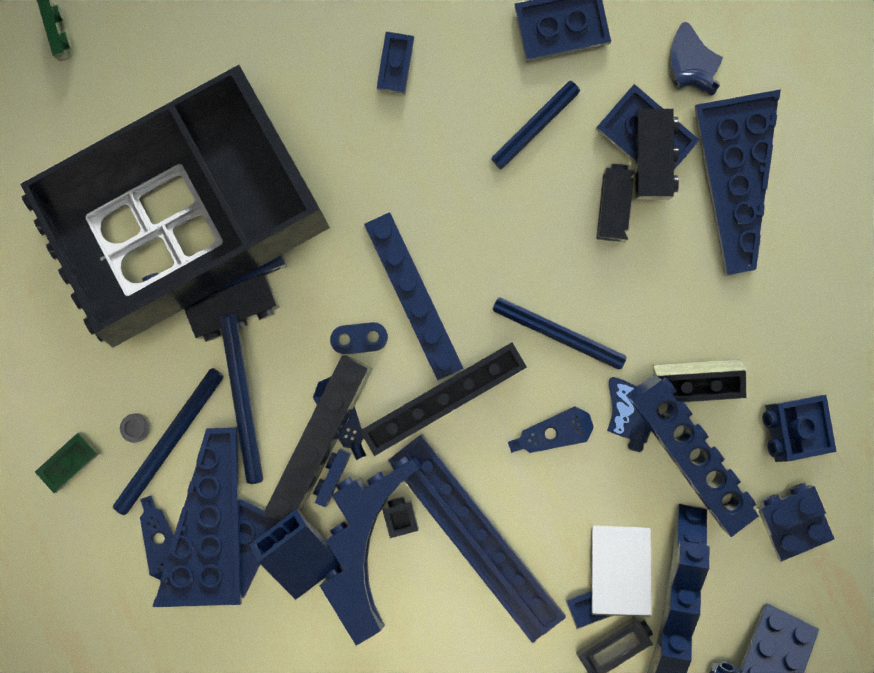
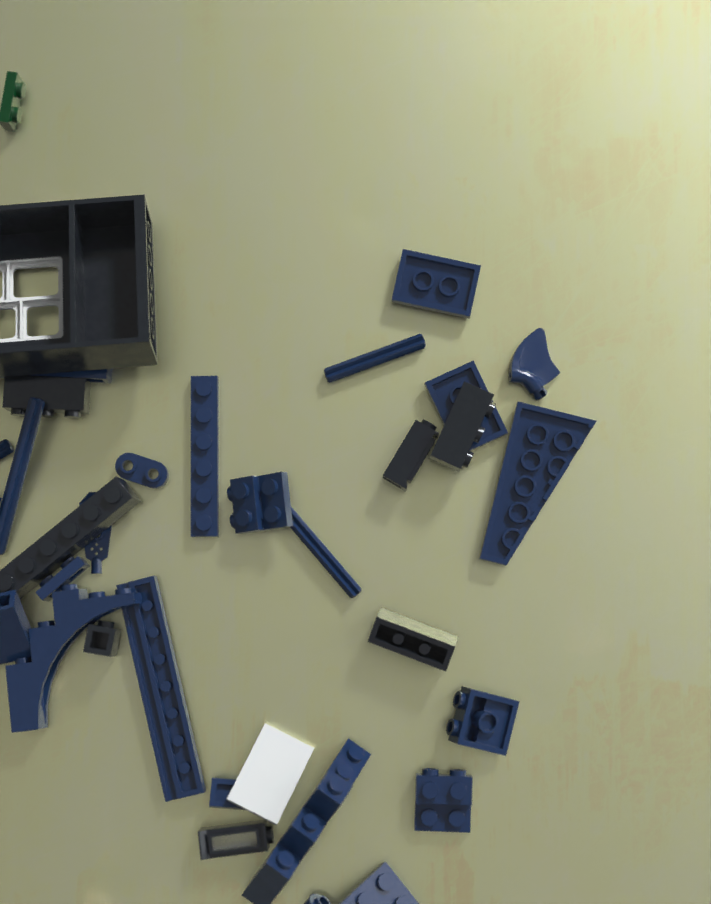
camera: 25 degrees right, 5 degrees down
black brick [360,342,527,456] -> none
dark blue plate [377,31,414,95] -> none
dark blue piece [508,406,594,453] -> none
arm [607,377,660,452] -> none
dark blue brick [626,374,759,537] -> none
none -> dark blue plate [227,472,293,534]

